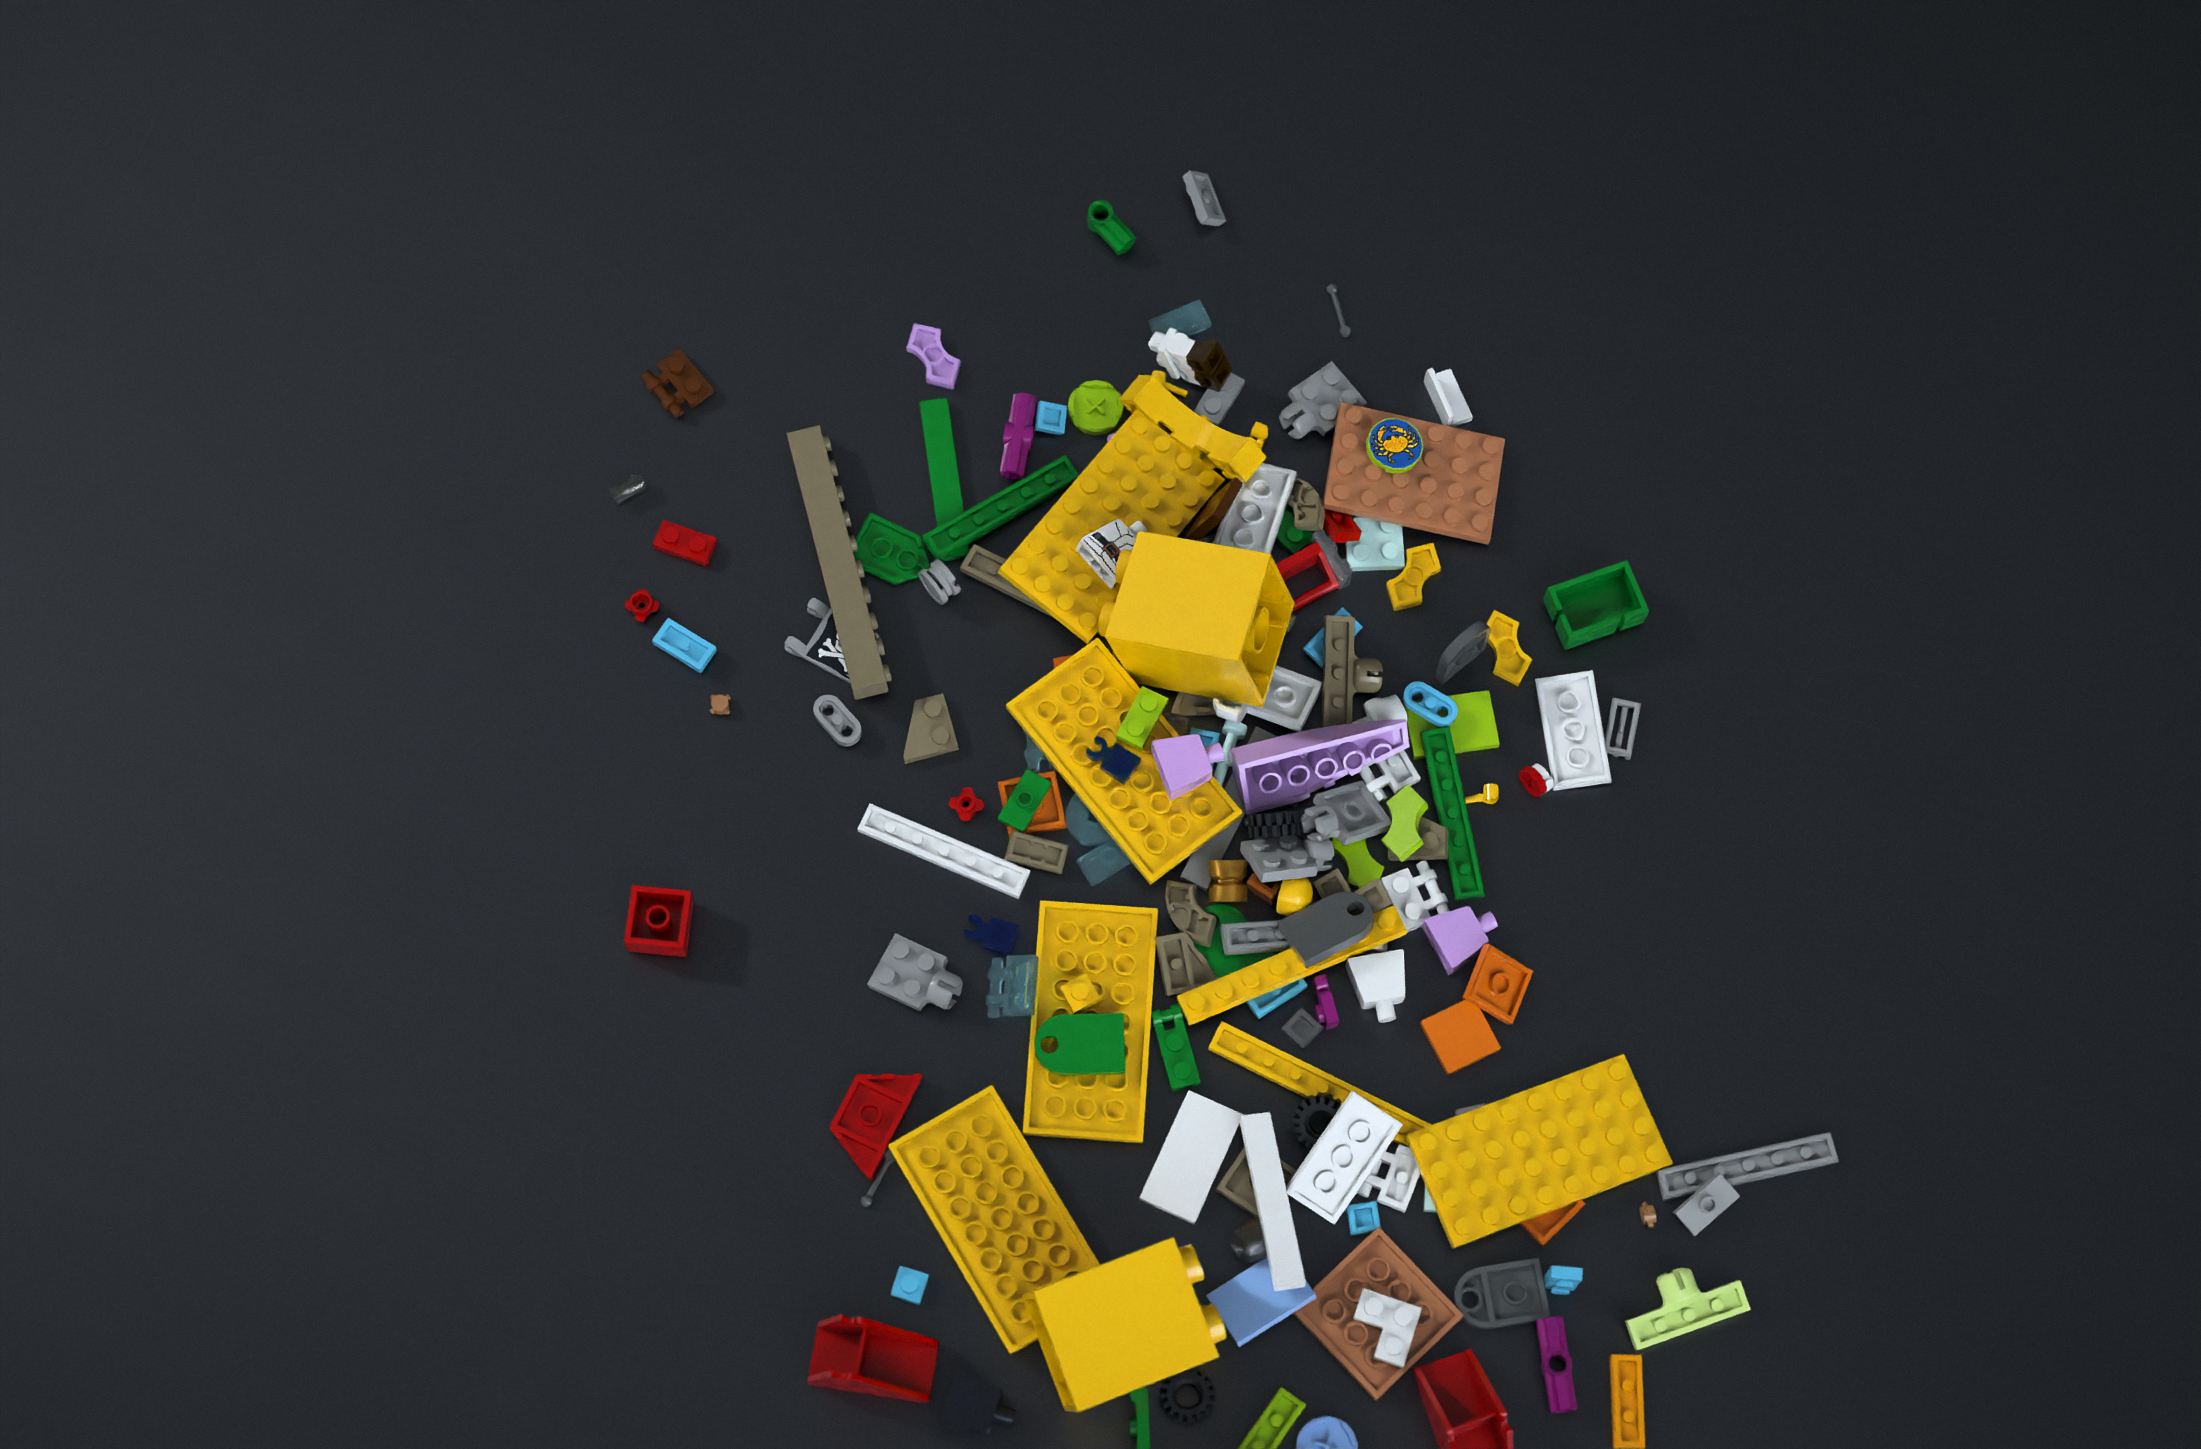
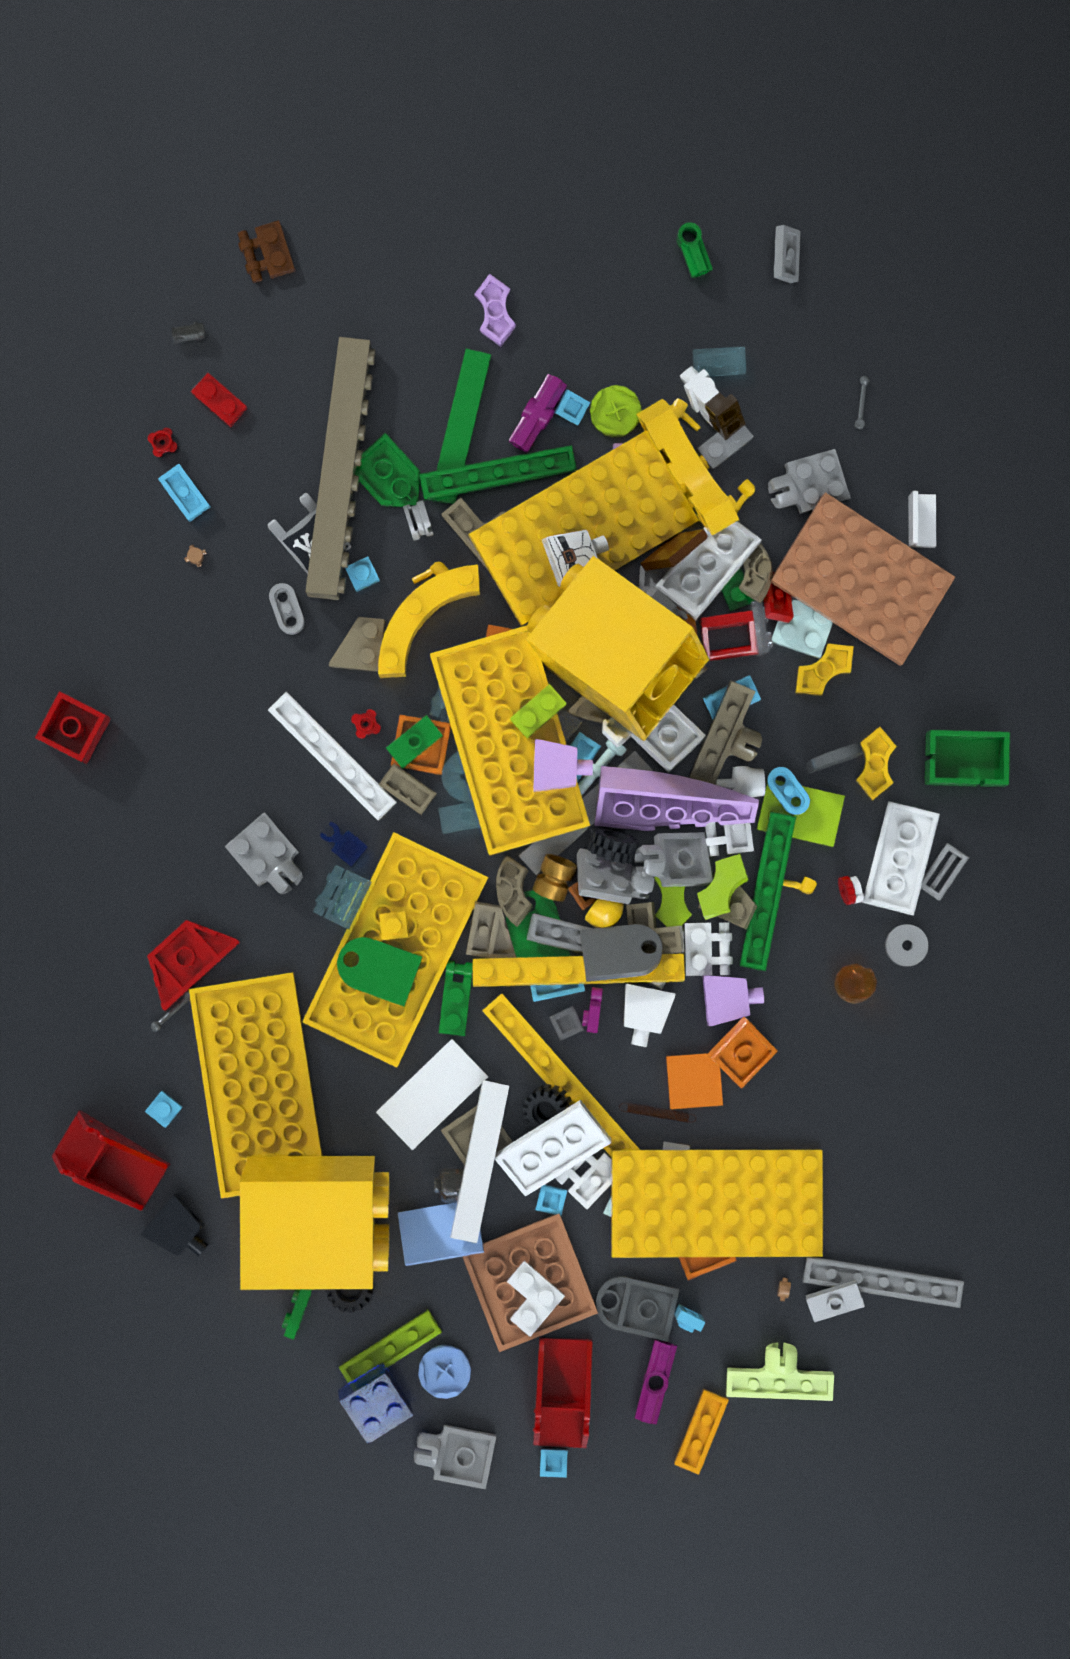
camera: 25 degrees right, 15 degrees up
clear blue plate [1086,736,1141,785] -> none
tile [1366,418,1423,473] -> none
none -> medium azure plate [345,556,380,592]
none -> yellow brick [378,565,480,678]
none -> yellow hand [412,562,449,584]
none -> reddish brown piece [619,1103,696,1123]
none -> clear orange hair [834,963,877,1004]
none -> light grey piece [885,924,928,966]

